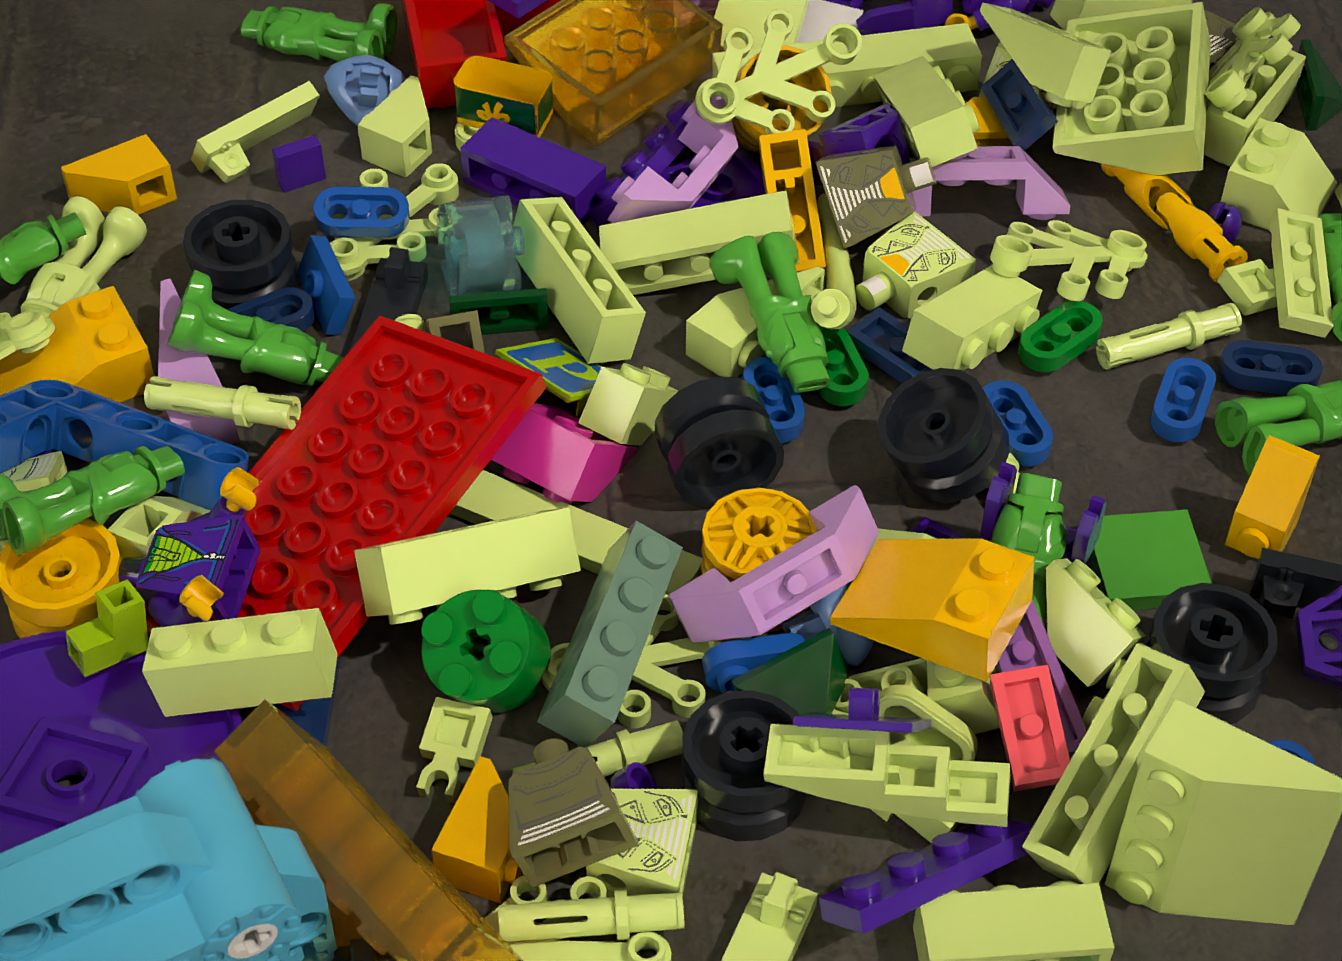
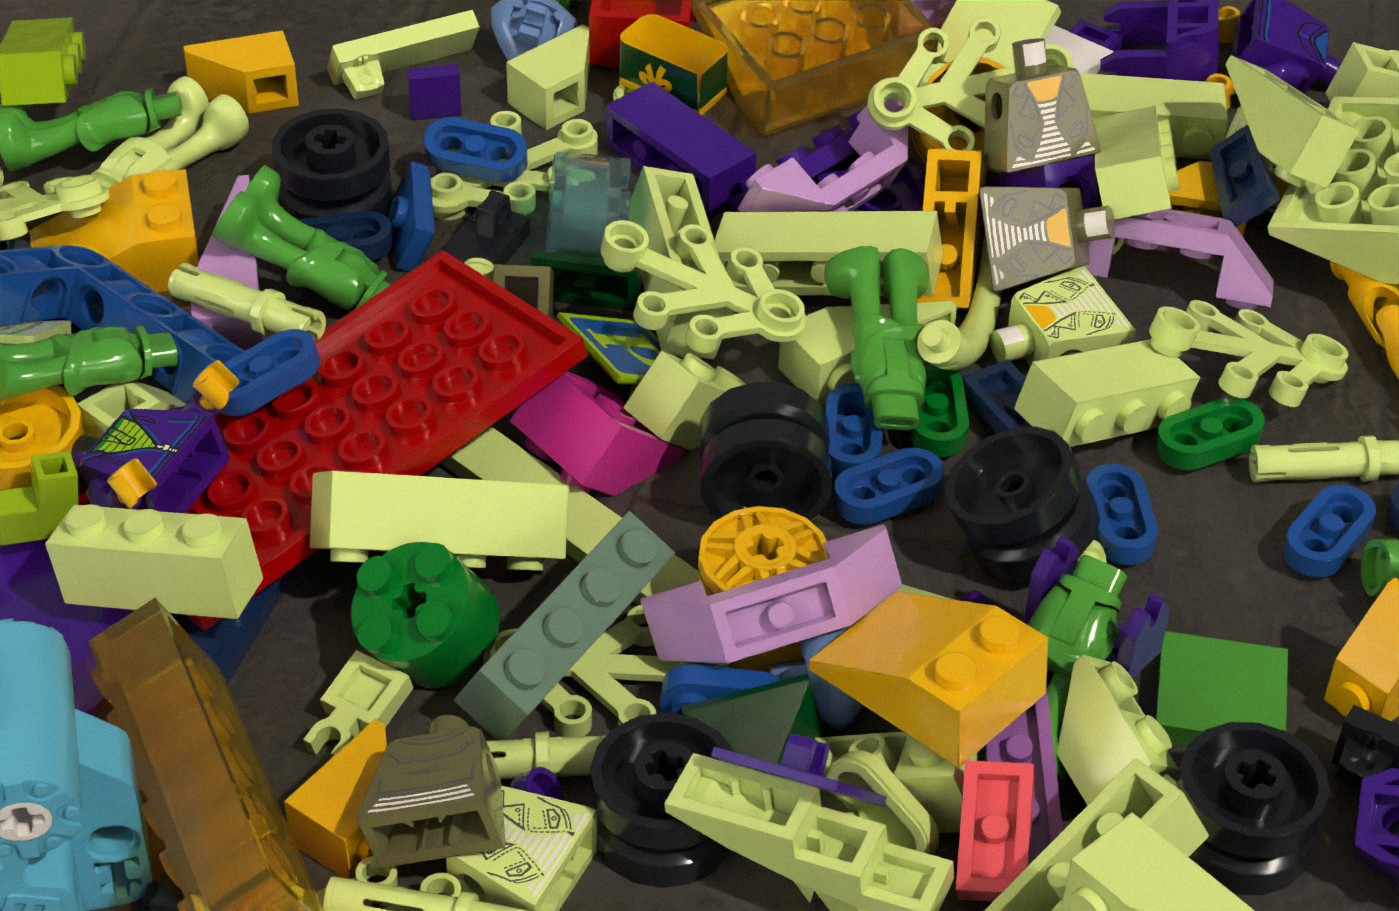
camera: 15 degrees right, 5 degrees down
none -> blue plate [219,329,321,417]
none -> yellowish green plant [600,220,807,354]
none -> blue plate [833,448,945,524]
none -> olive torso [984,38,1101,173]

